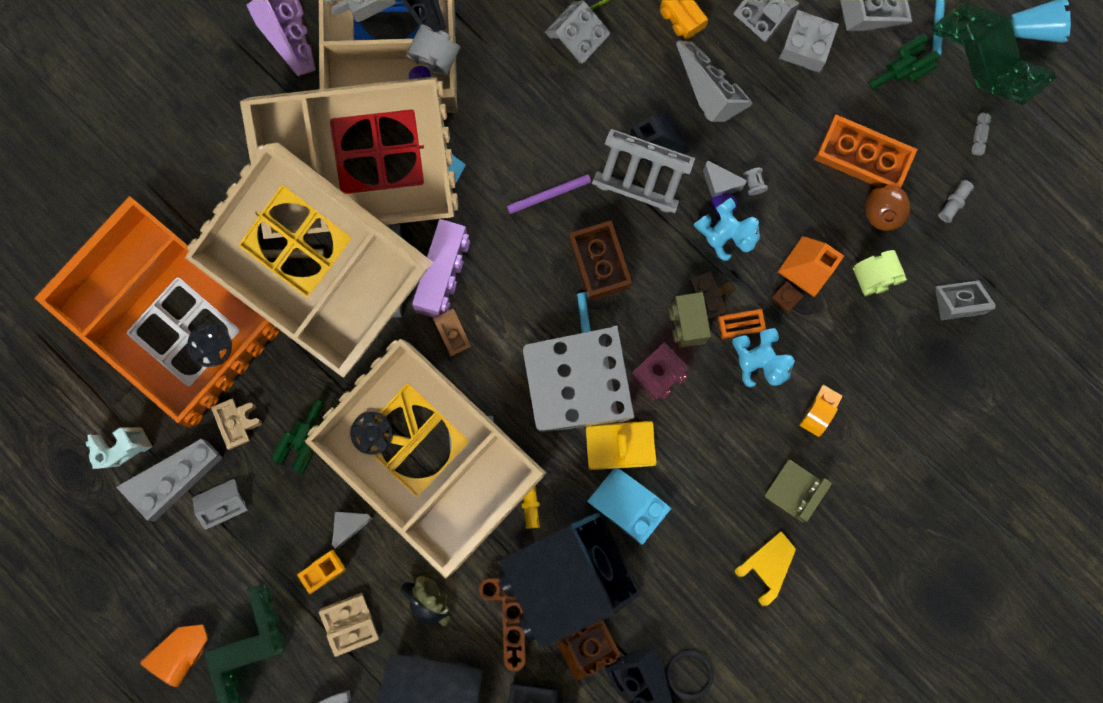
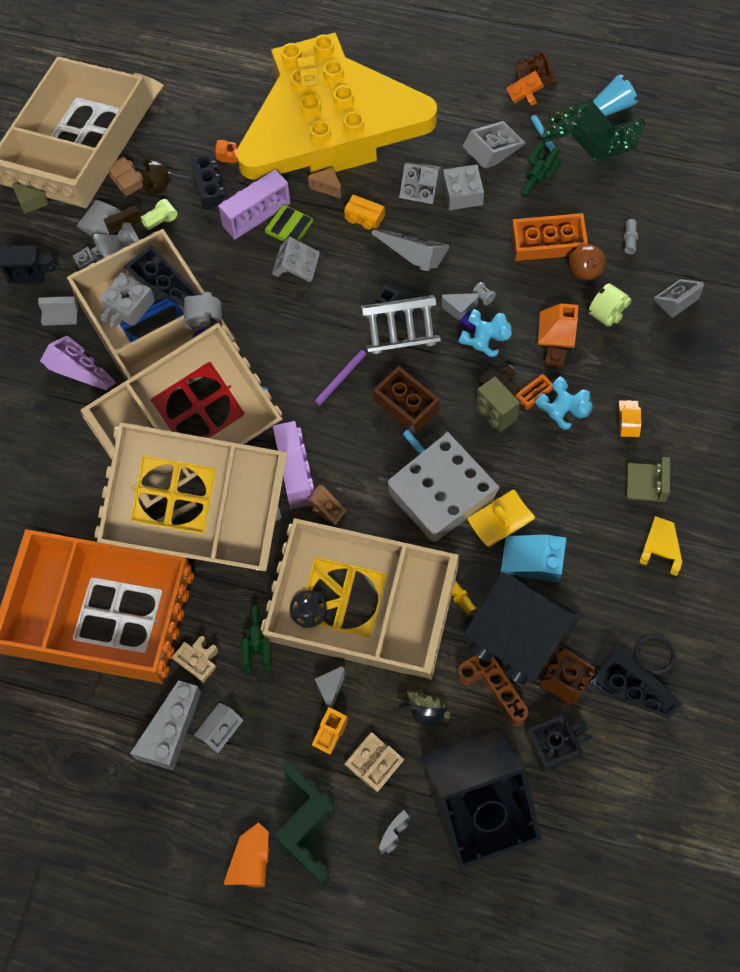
camera: 20 degrees left, 15 degrees down
light aqua tile [86,428,153,469] -> none
black wheel [187,323,232,367] -> none
clear pink brick [630,342,690,402] -> none
light grey axle [971,113,991,156] -> none

